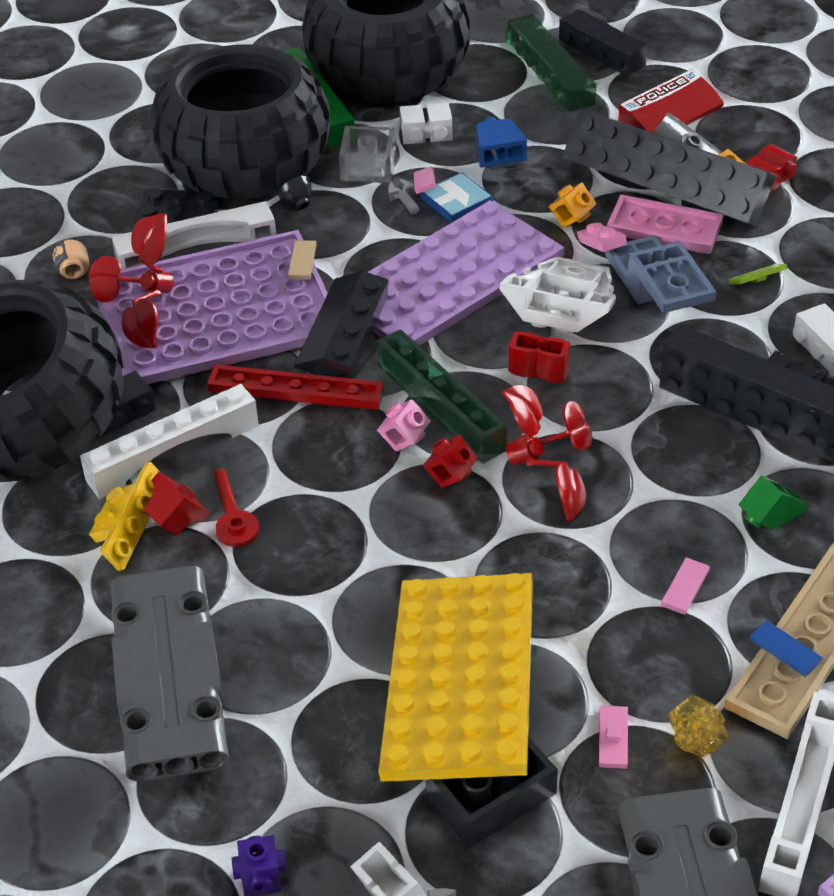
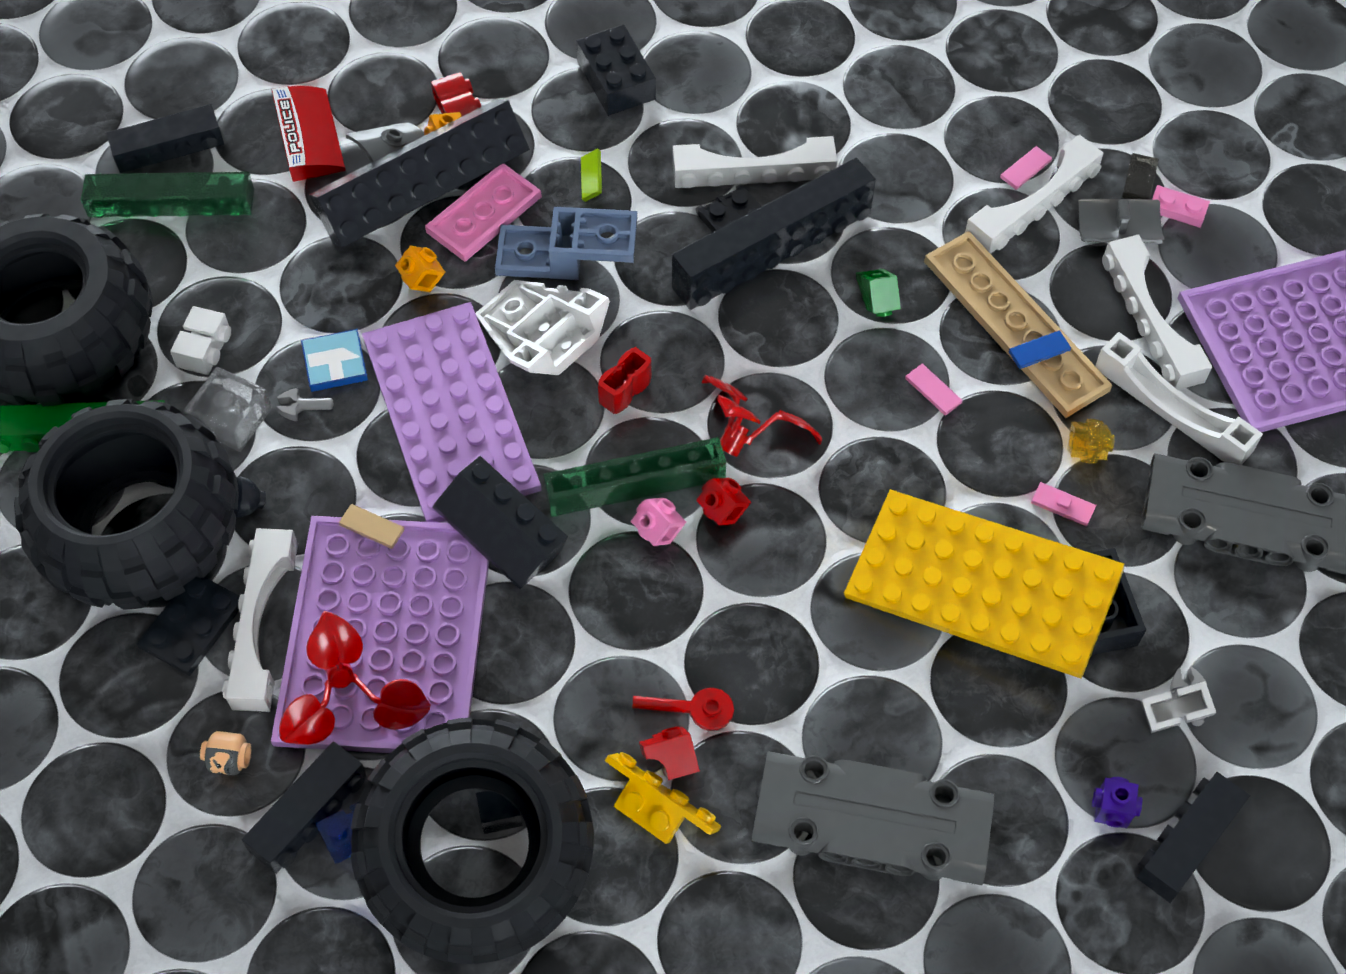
camera: 70 degrees left, 15 degrees up
white arch [80,384,259,499] -> none
red plate [207,364,384,410] -> none
bright pink piece [413,166,436,194] -> none
blue torso [476,116,527,168] -> none
bright pink plate [577,223,627,252] -> none

